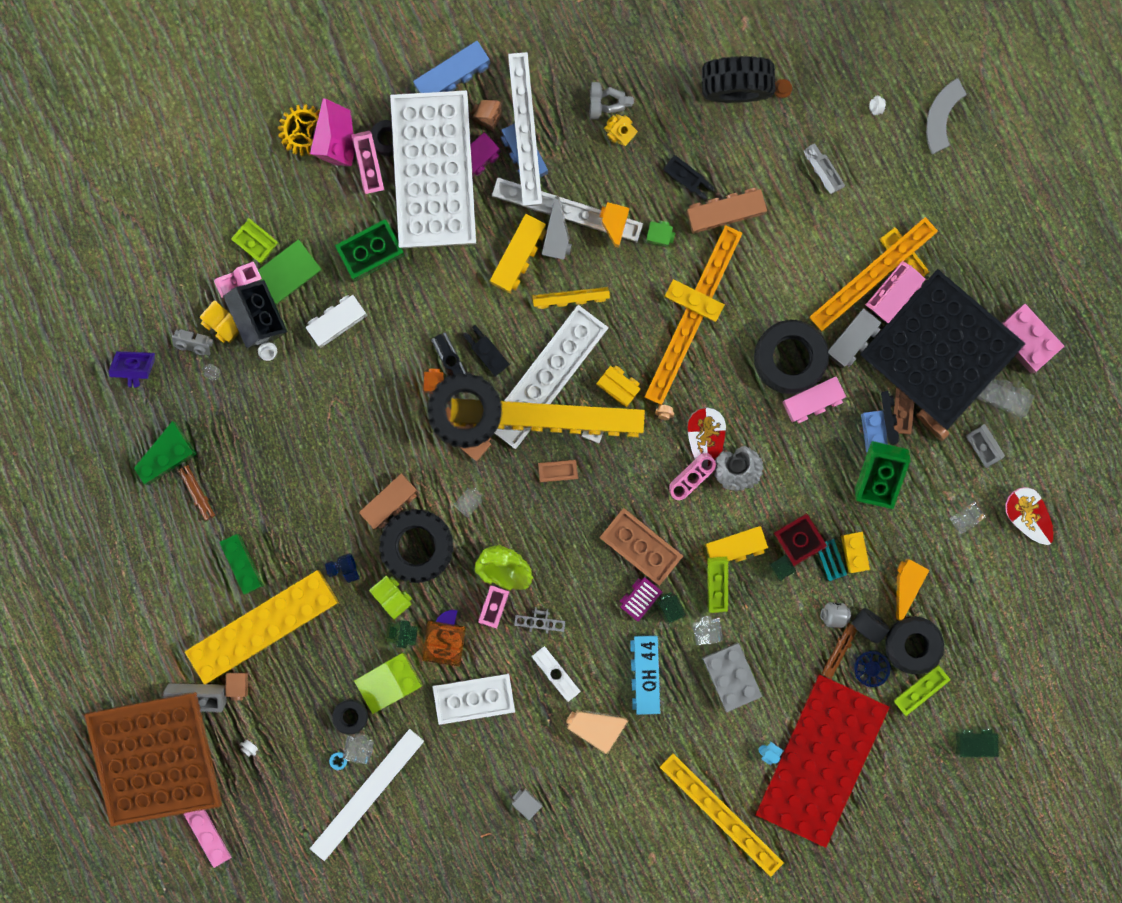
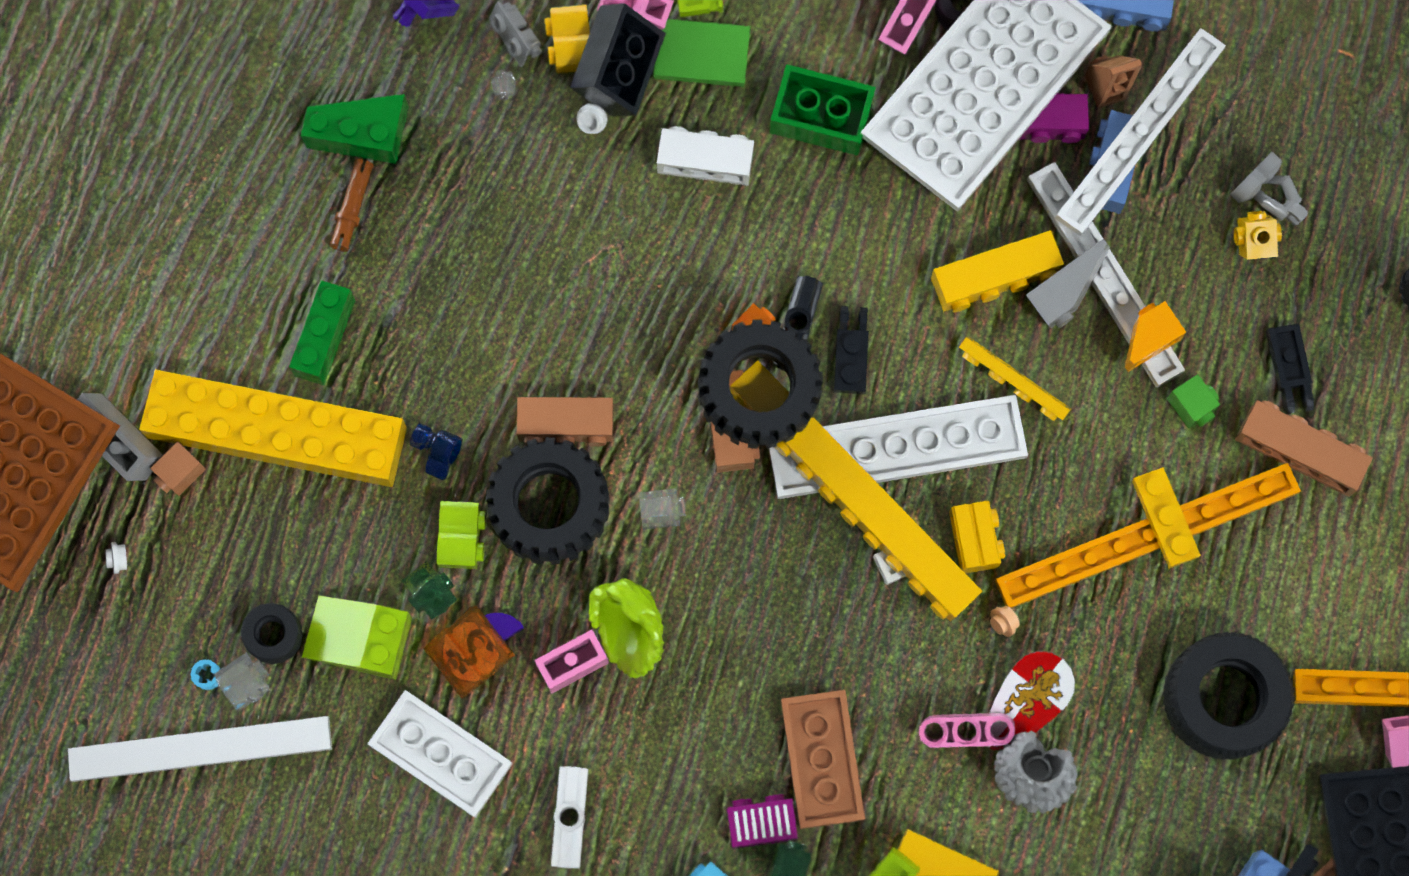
camera: 45 degrees right, 10 degrees down
light grey piece [514,607,565,634] -> none
nougat tile [538,460,578,482] -> none
bright pink brick [782,376,846,424] -> none
light grey brick [828,308,881,369] -> none

